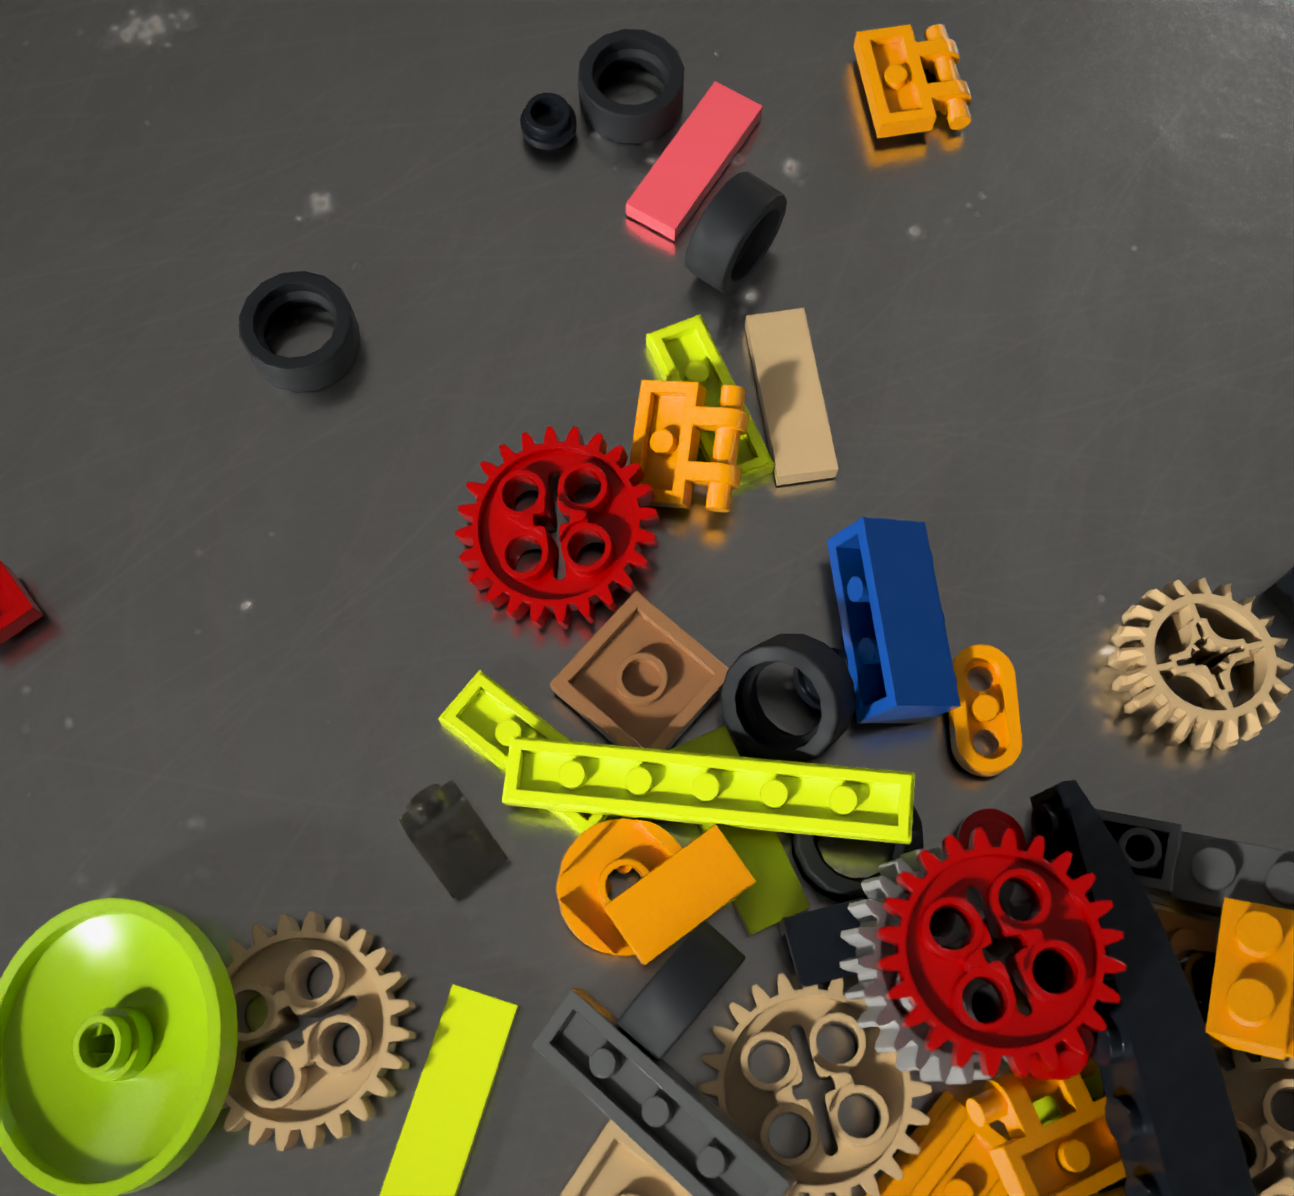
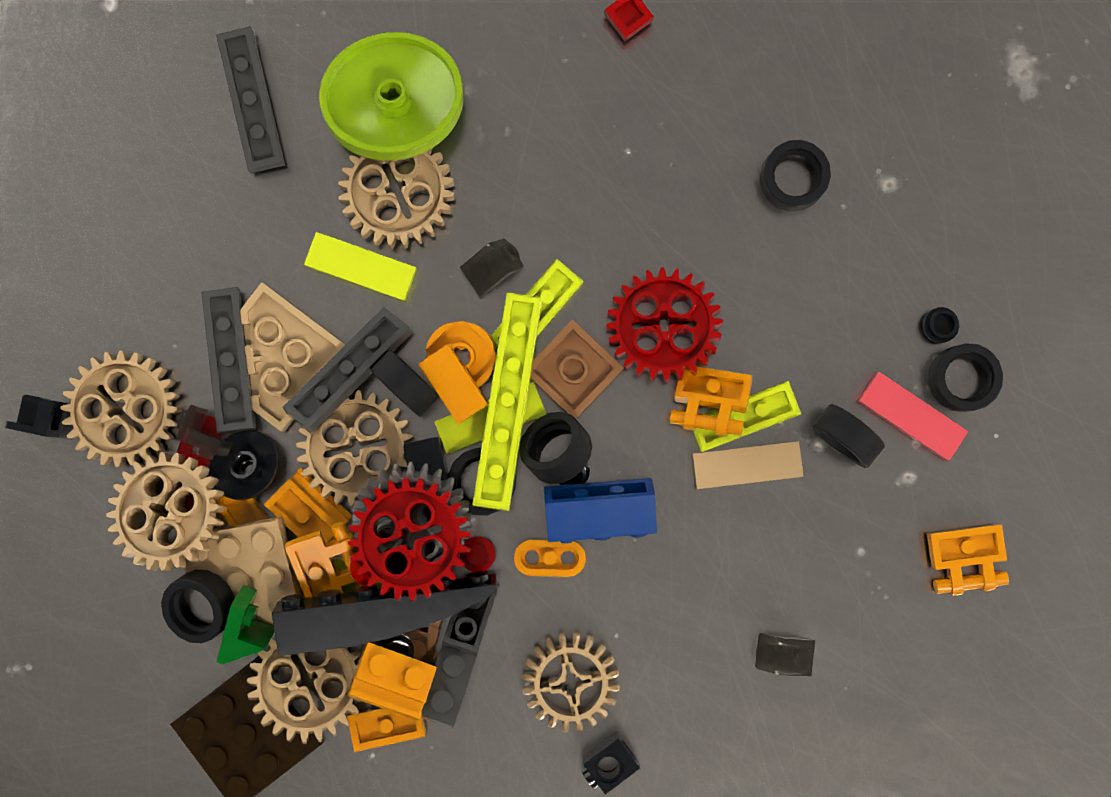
camera: 90 degrees right, 15 degrees up
none -> clear smoke bracket [755,633,815,676]

